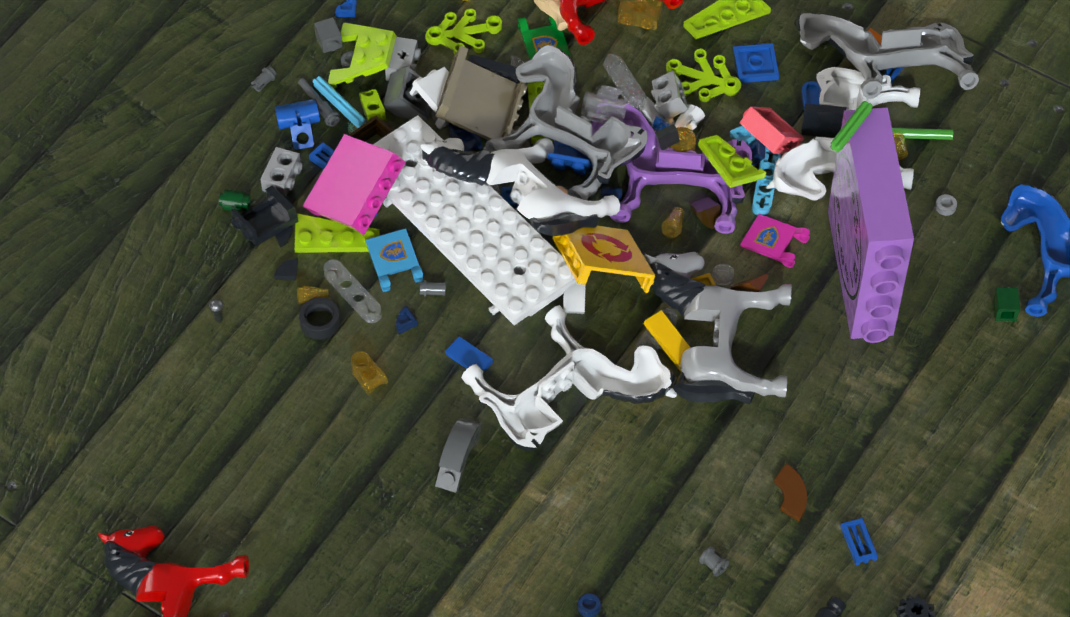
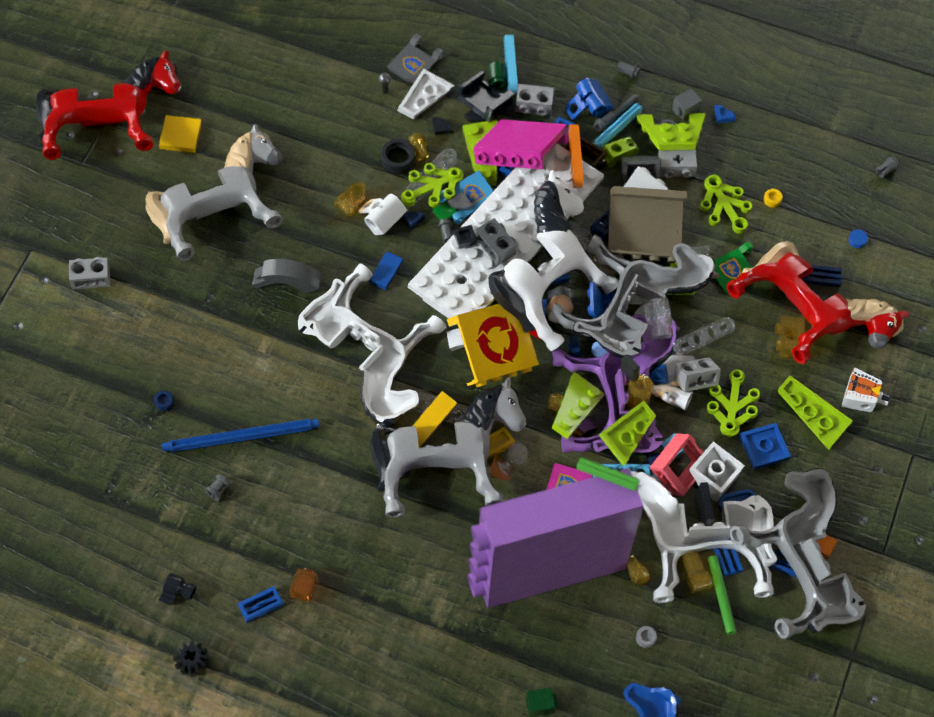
camera: 75 degrees right, 5 degrees up
black beam [466,55,519,84] -> none
reddish brown tile [774,463,807,522] -> none
none -> light grey animal [145,124,283,261]
none -> yellow tile [159,115,202,153]
none -> blue piece [162,419,319,452]
none -> clear orange brick [289,568,318,603]
none -> white piece [359,194,407,235]
none -> dark grey flag [387,33,443,85]
none -> white wing [398,69,454,119]
none -> lime plant [401,163,464,208]
none -> green tile [433,200,457,220]
none -> flat silver tile [448,192,473,211]
none -> black tile [453,225,477,249]
none -> dark grey brick [475,218,517,266]
none -> medium azure beam [504,35,518,93]
none -> lime wing [552,372,605,439]
none -> orange beam [568,124,583,188]
none -> light blue tile [591,342,607,357]
none -> white slope [689,442,745,502]

